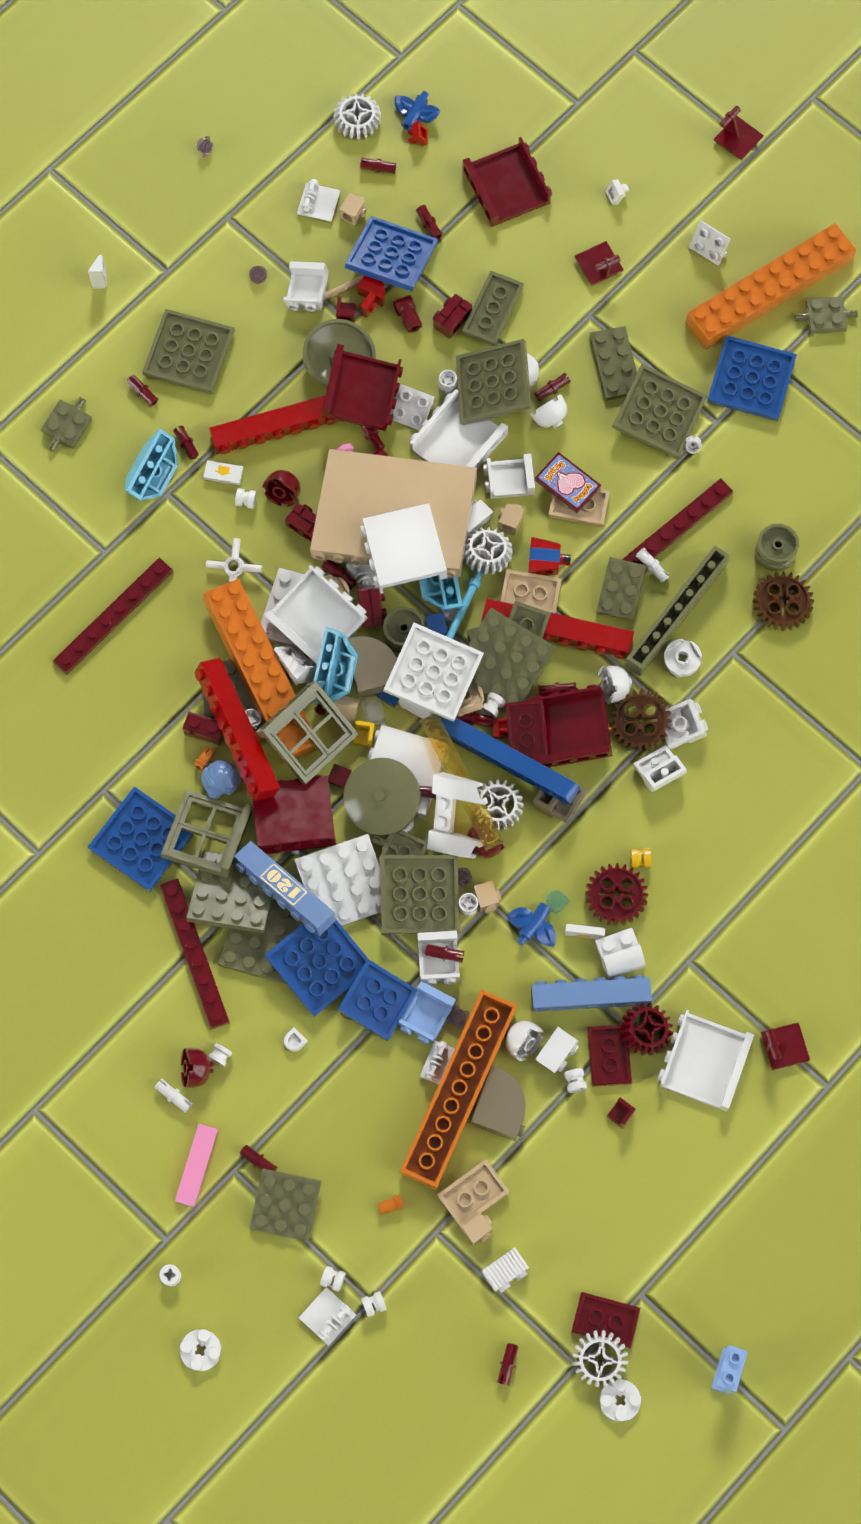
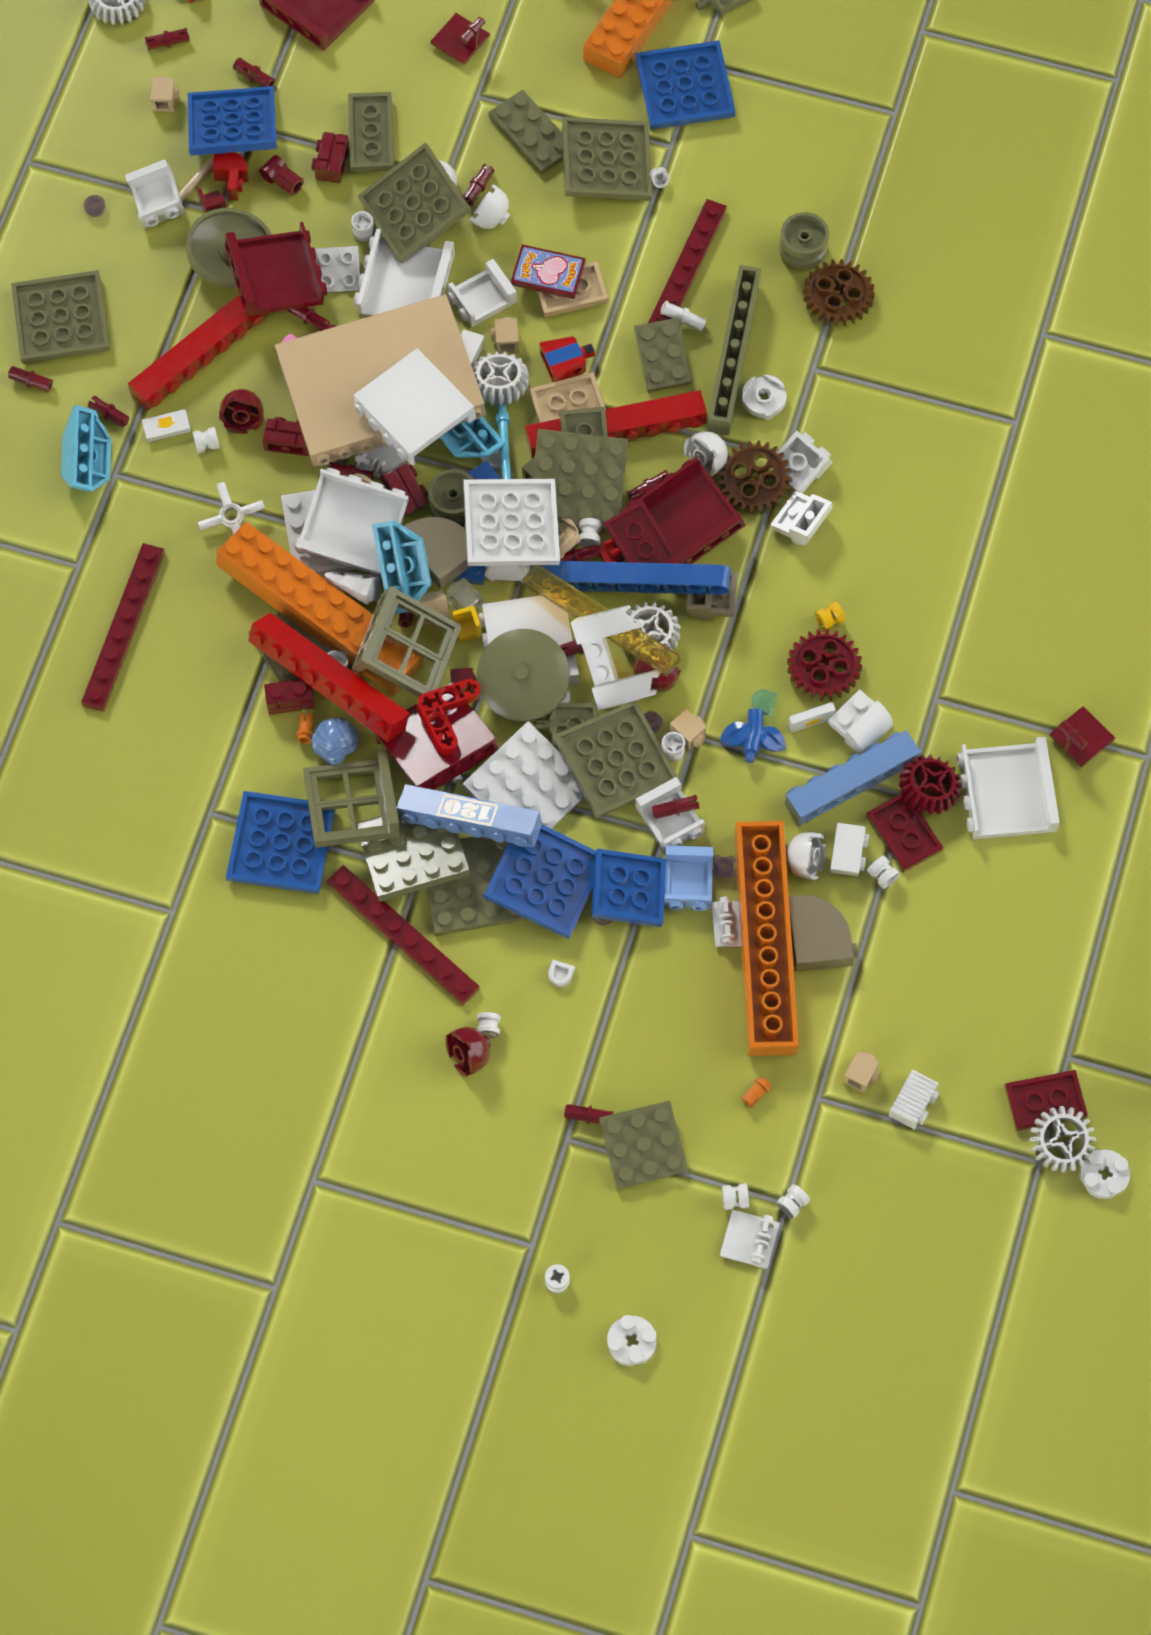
camera: 25 degrees left, 5 degrees down
white pin [154,1078,193,1113] -> none
bright pink tile [175,1124,218,1207] -> none
white hinge [297,179,341,222] -> none
tan plate [437,1159,510,1228] -> none
dark red axle [497,1343,519,1386] -> none
dark red panel [607,1097,636,1129] -> none
none -> red beam [416,679,481,755]

